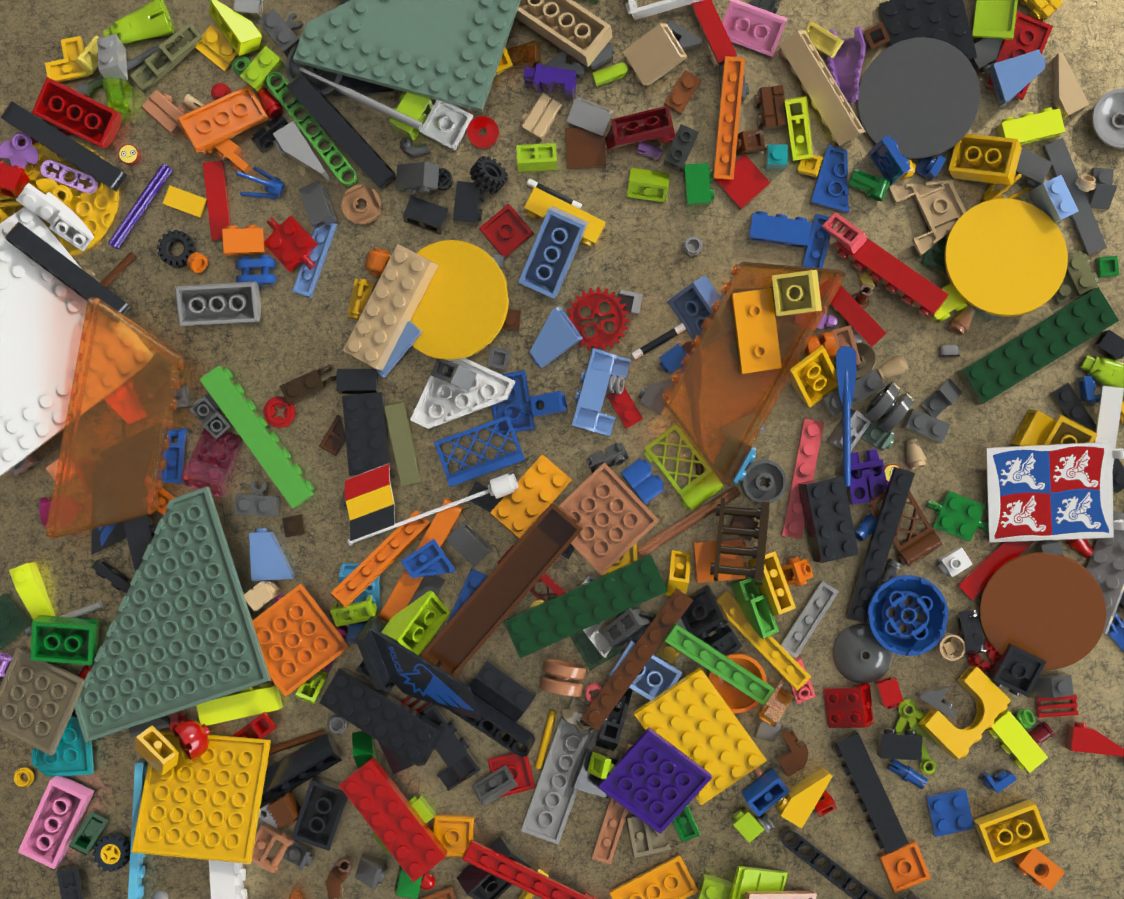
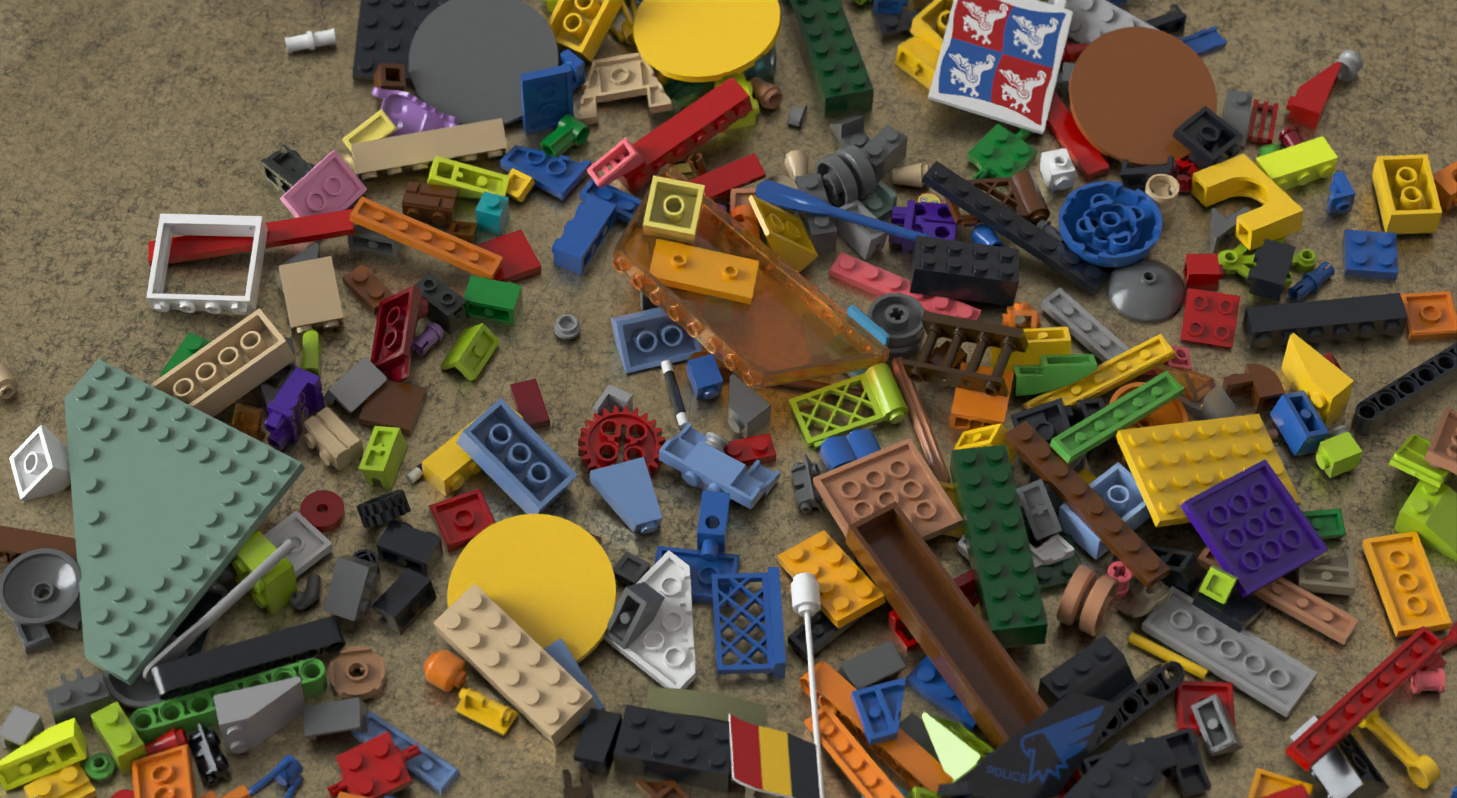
camera: 75 degrees left, 35 degrees down
none -> dark red tile [510,378,550,430]

